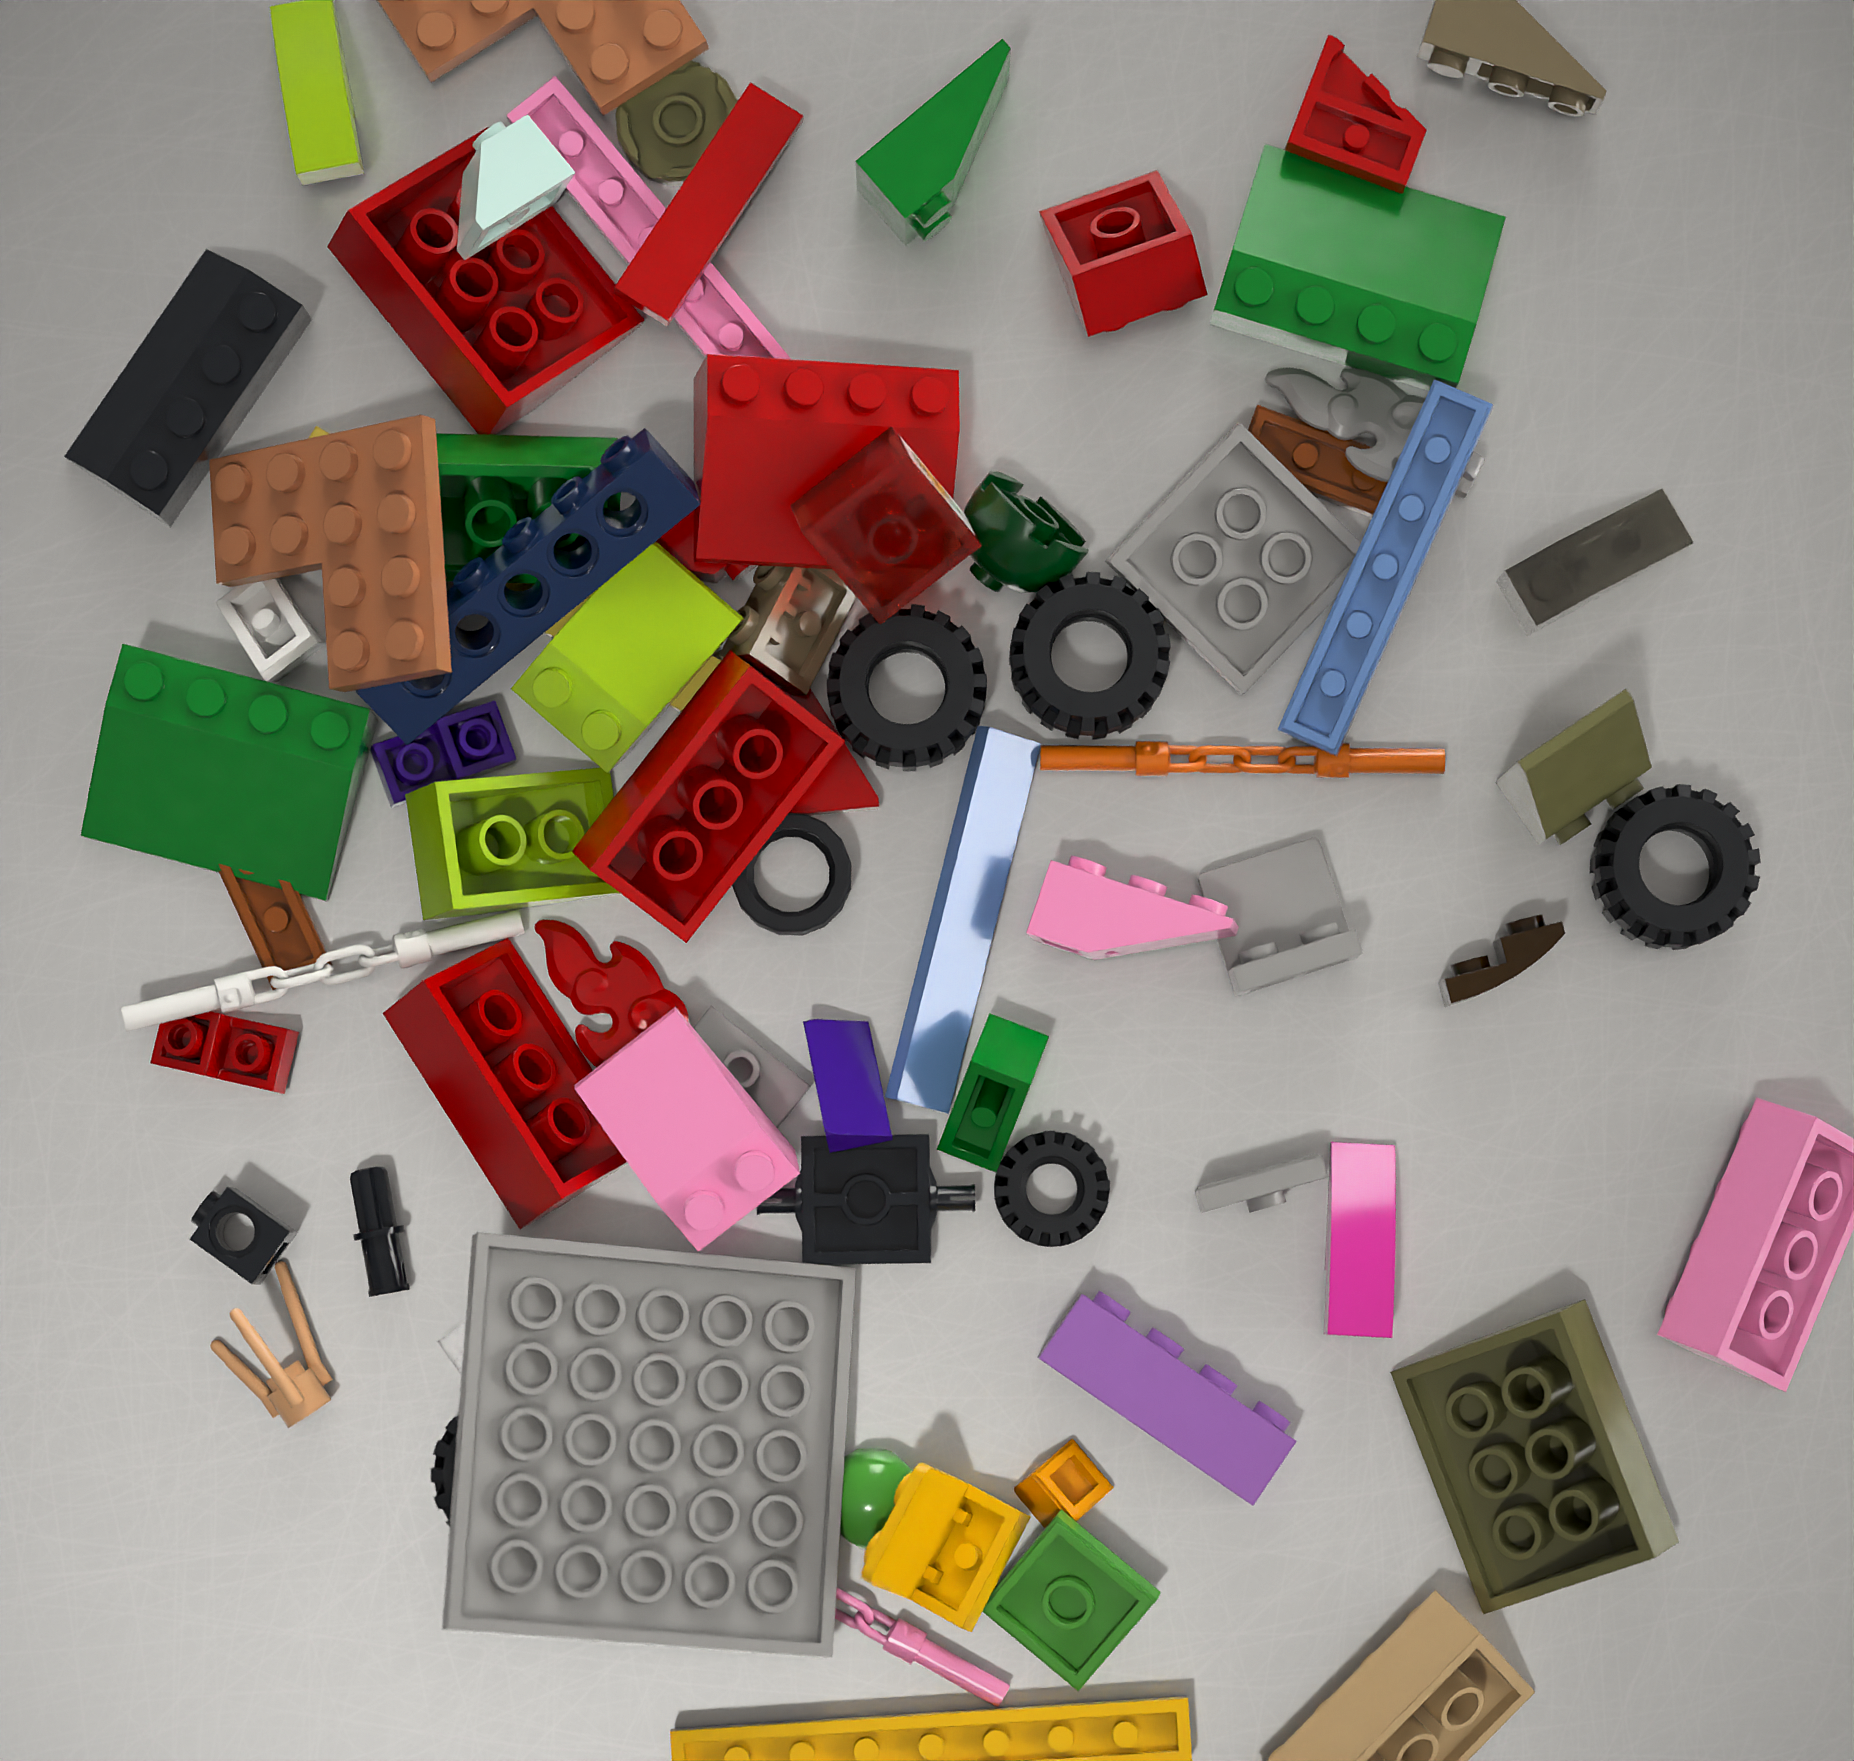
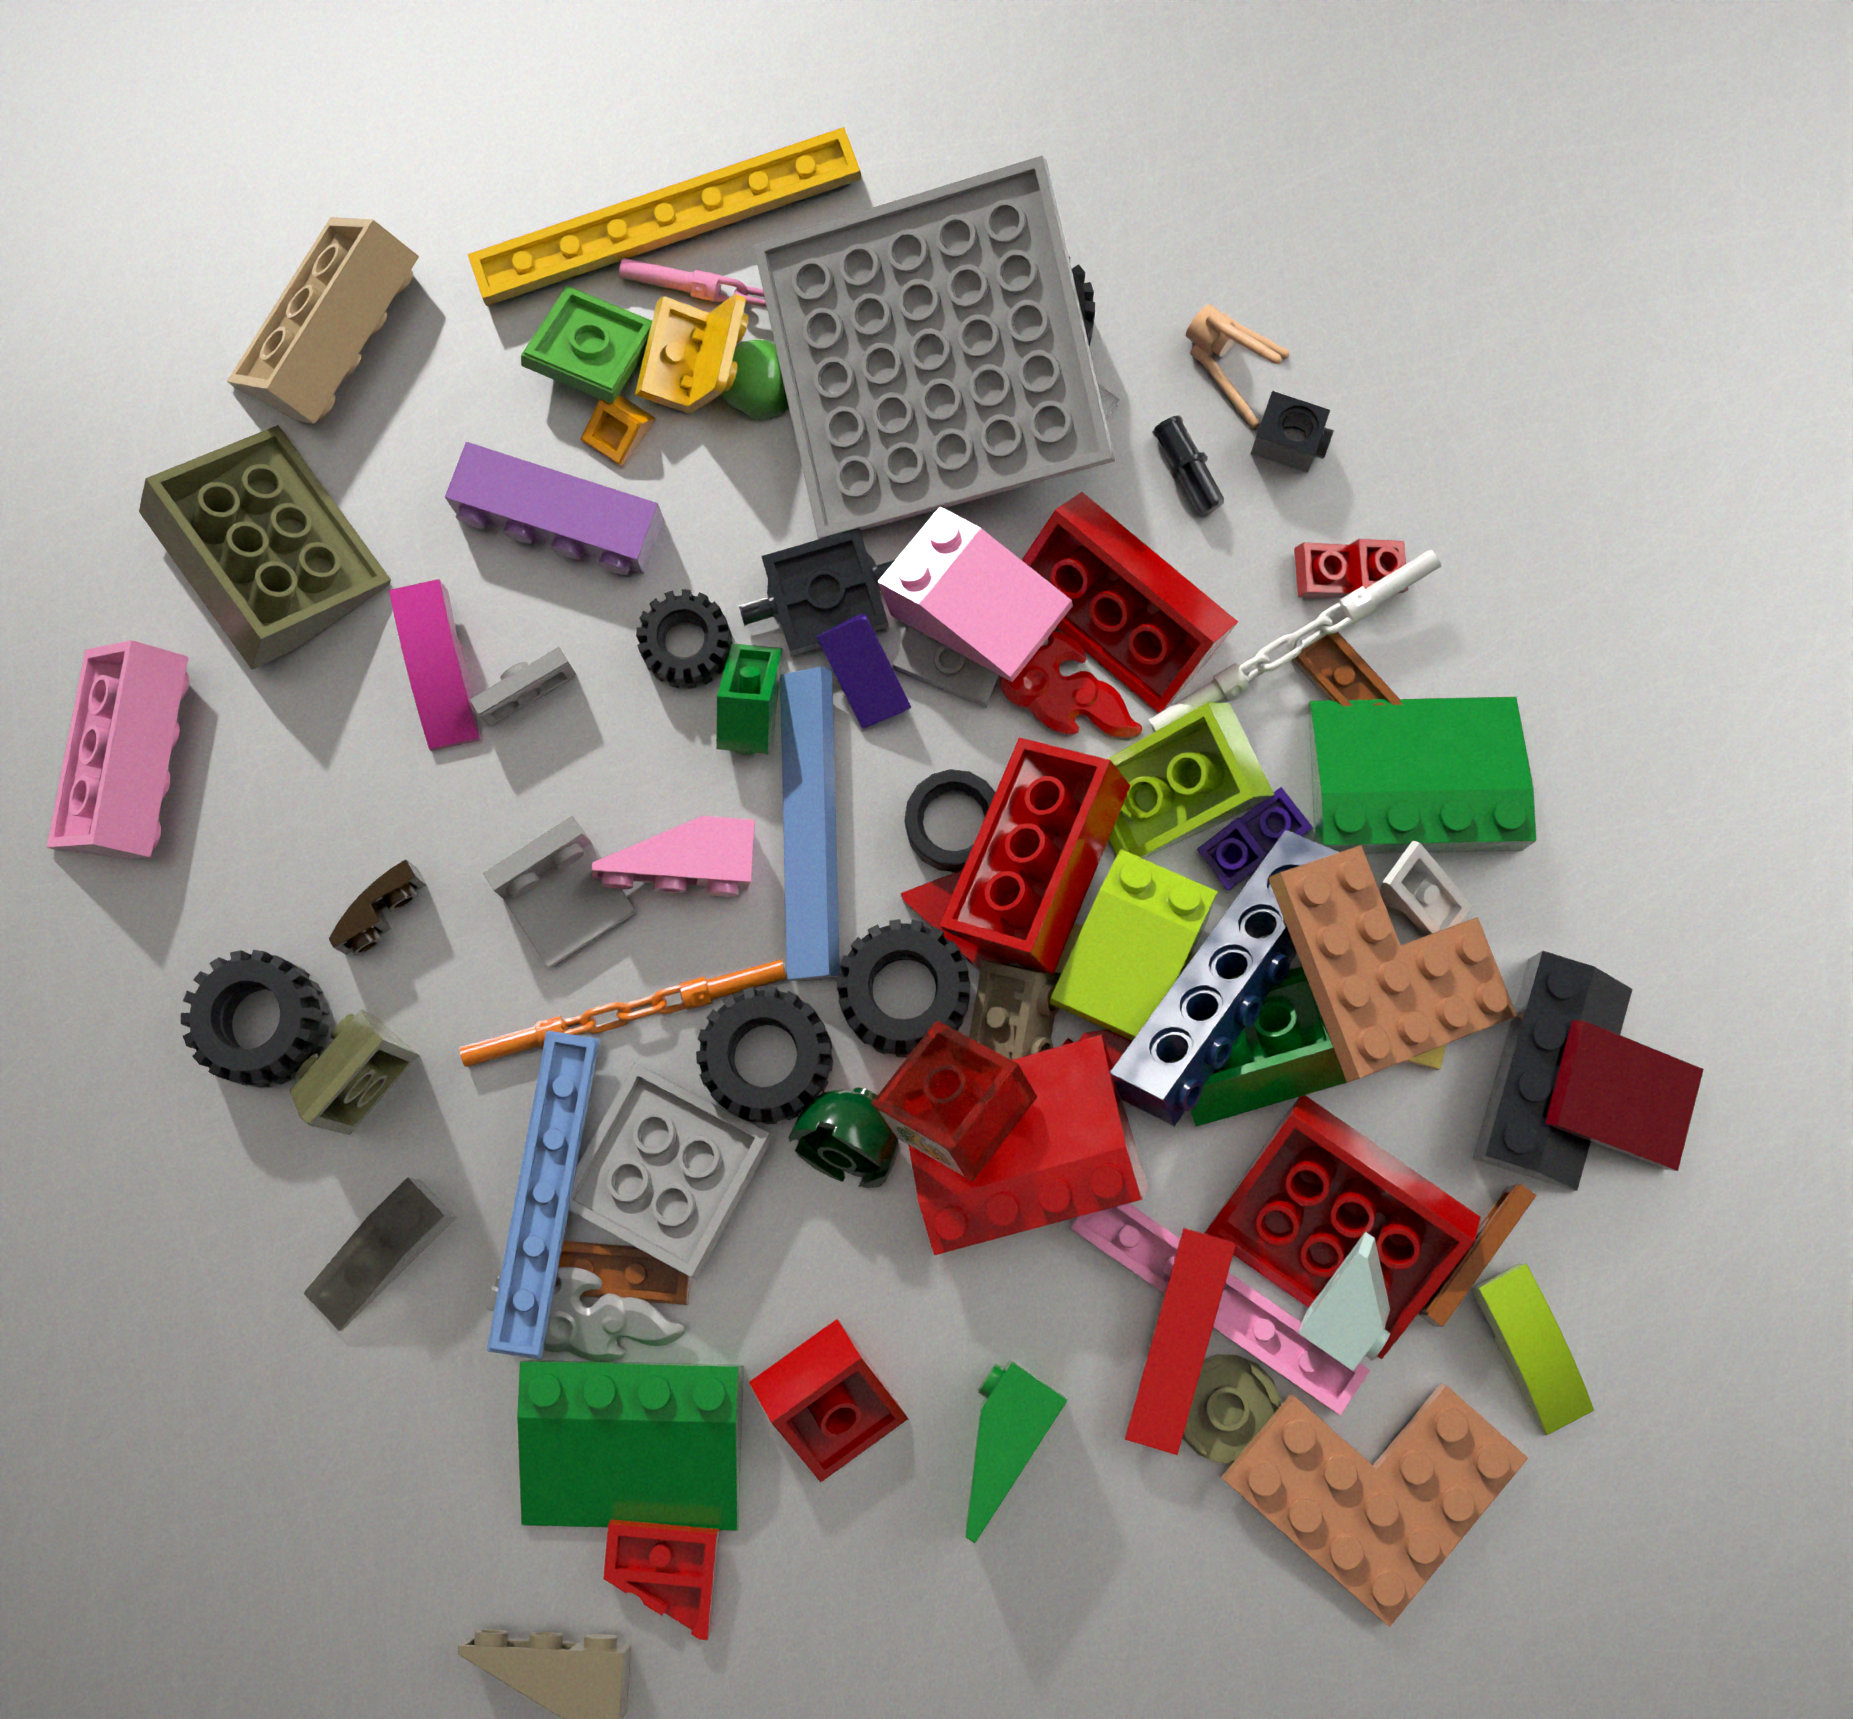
camera: 170 degrees right, 5 degrees down
none -> dark orange tile [1418,1184,1537,1327]
none -> dark red tile [1545,1020,1704,1171]

